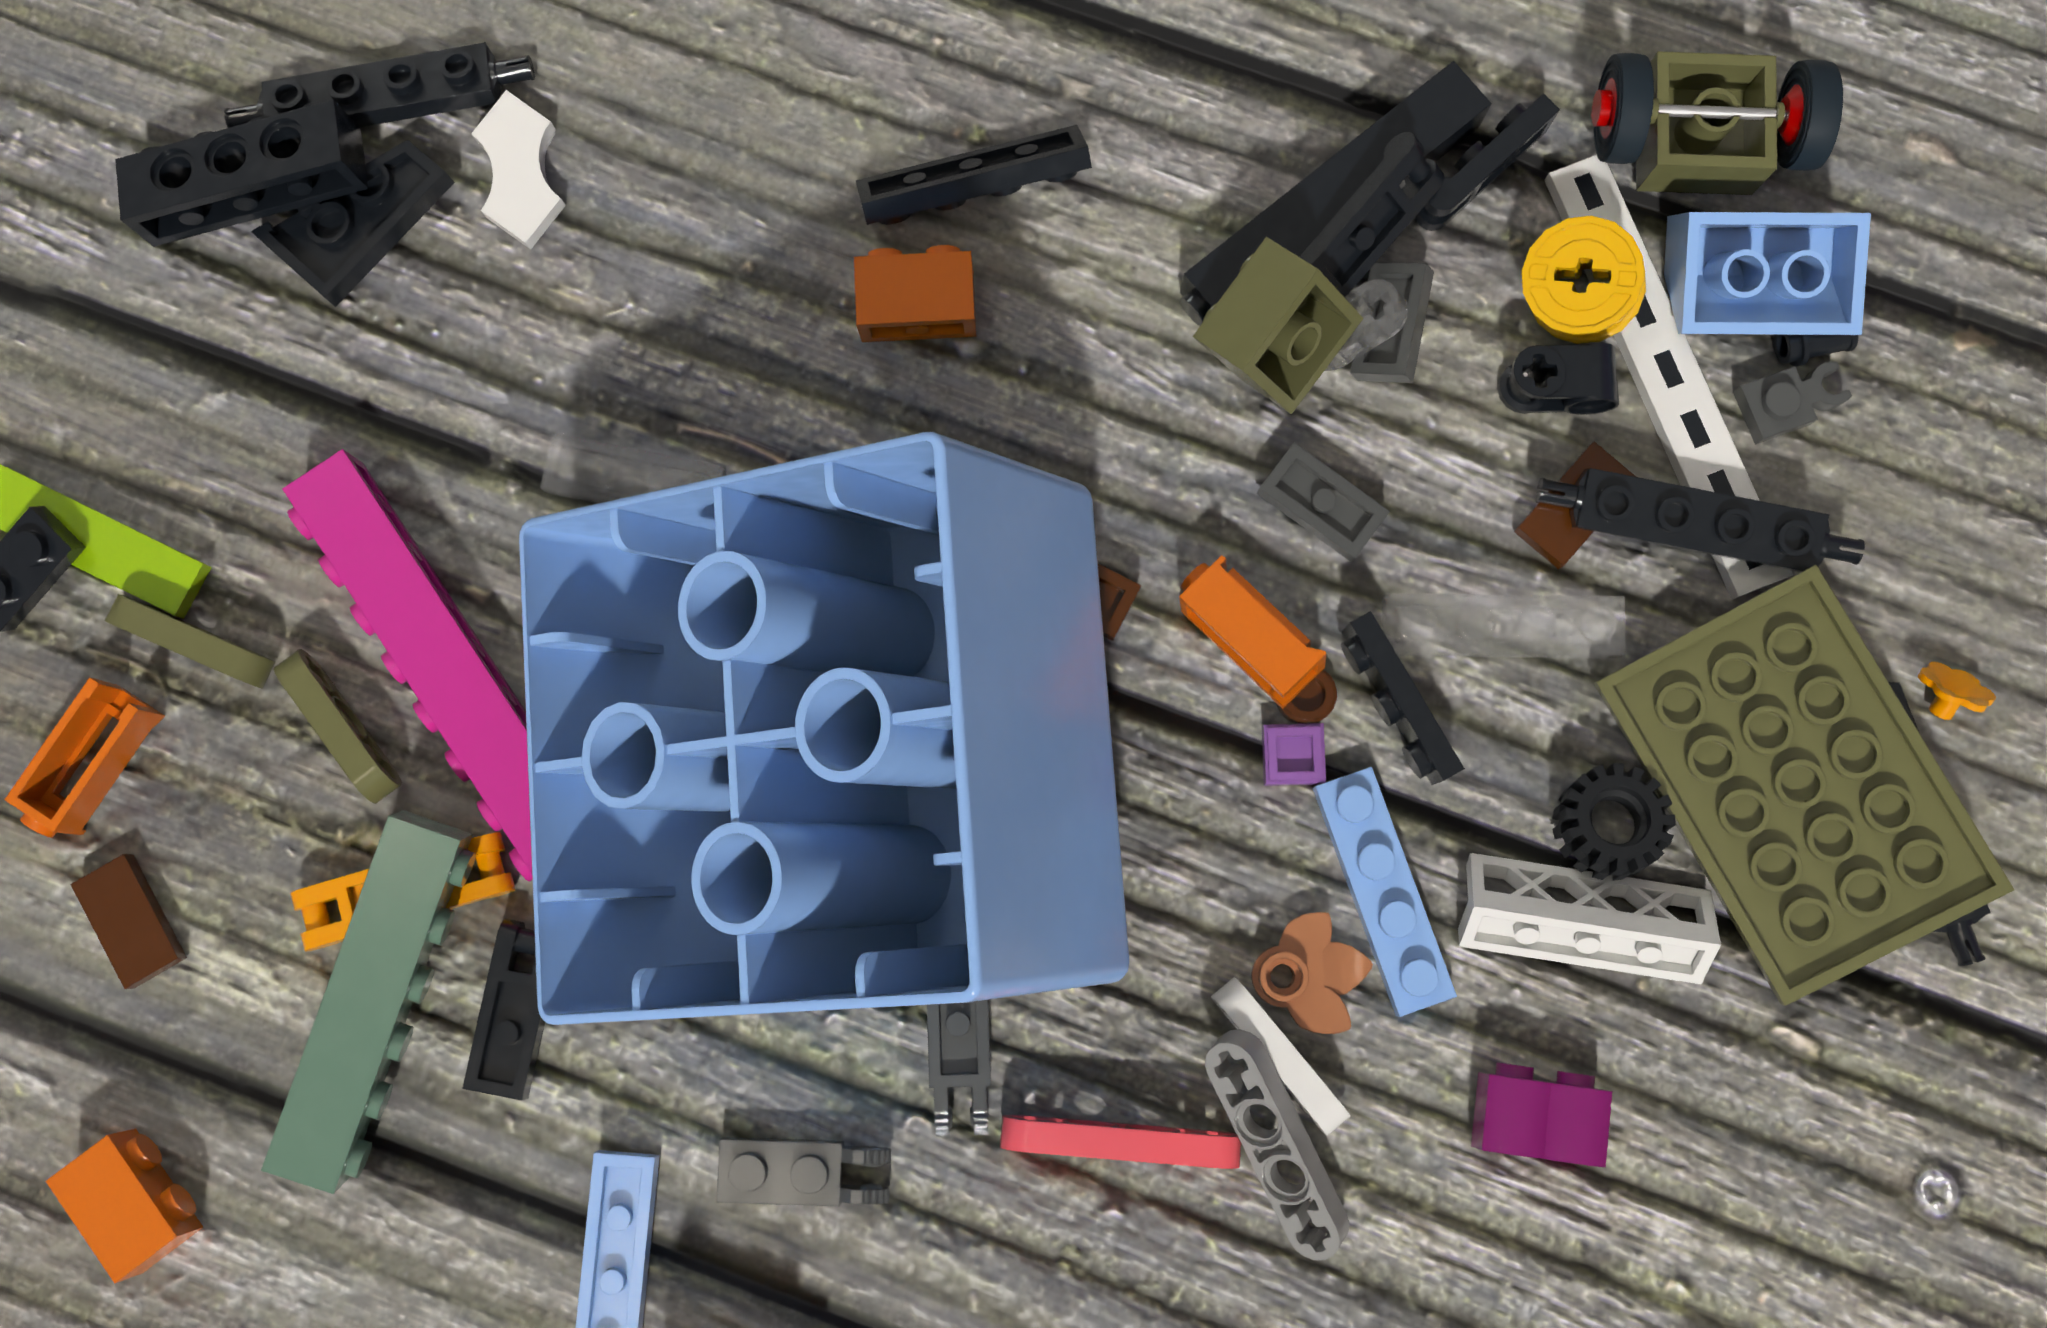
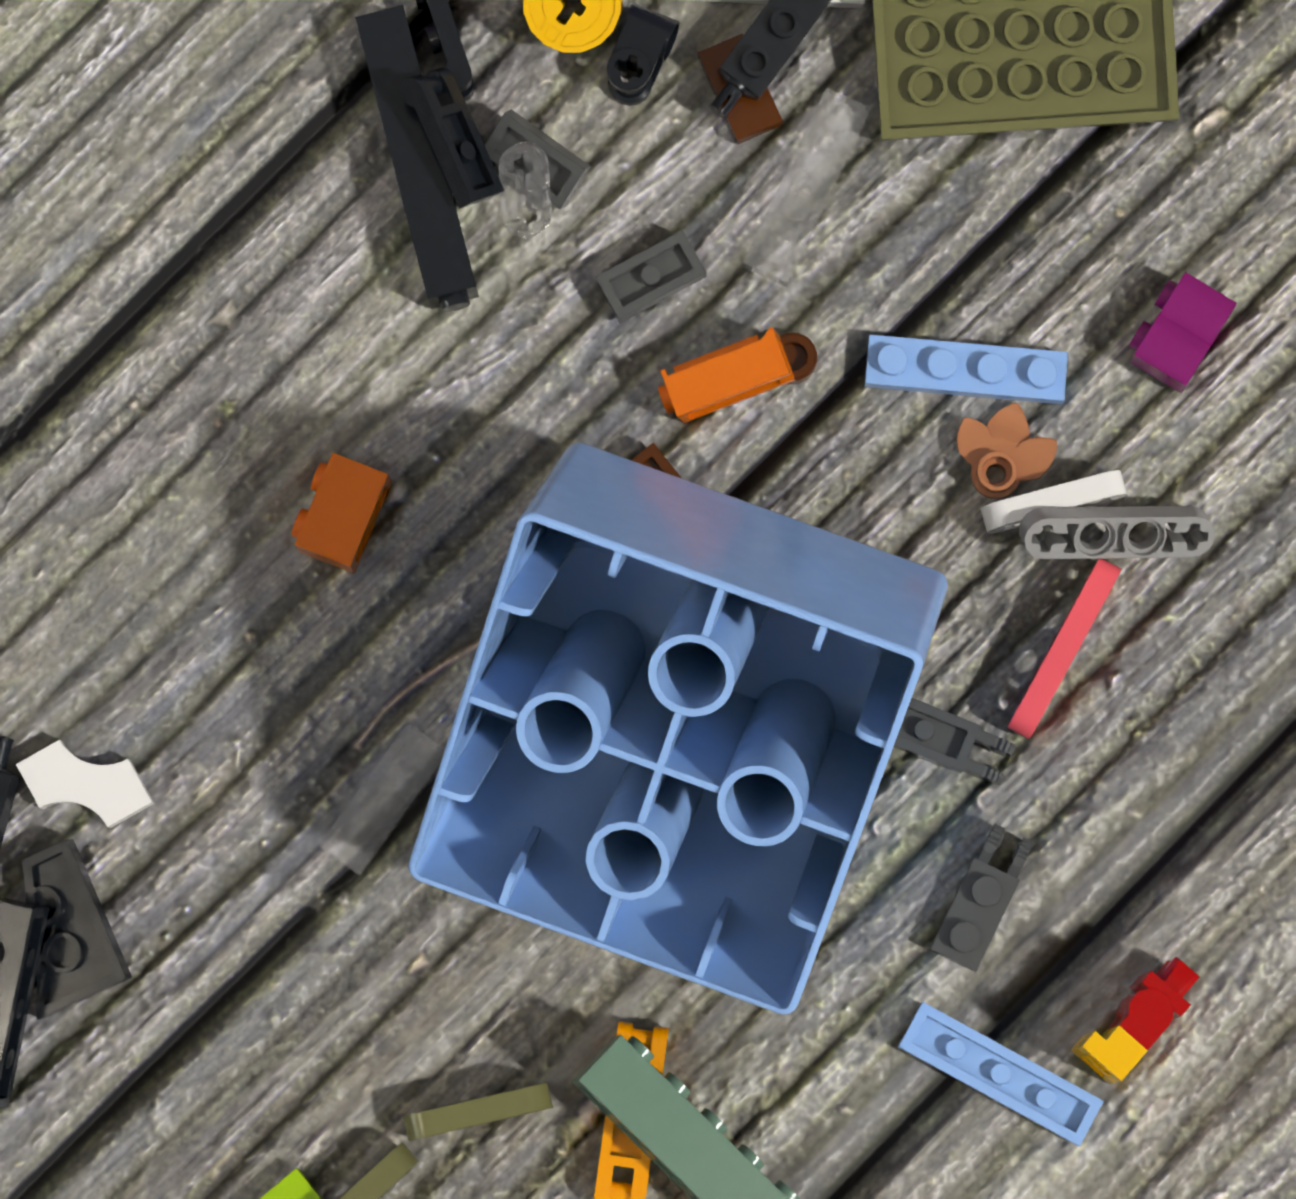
camera: 65 degrees left, 0 degrees up
dark pink brick [282,449,532,882] -> none
black plate [462,918,545,1101] -> none
black plate [856,125,1092,225] -> none
olive brick [1193,237,1364,414] -> none
medium lavender tile [1262,723,1326,786] -> none
black plate [1341,611,1465,785] -> none
white fence [1458,853,1721,984] -> none
black tyre [1552,763,1676,881] -> none

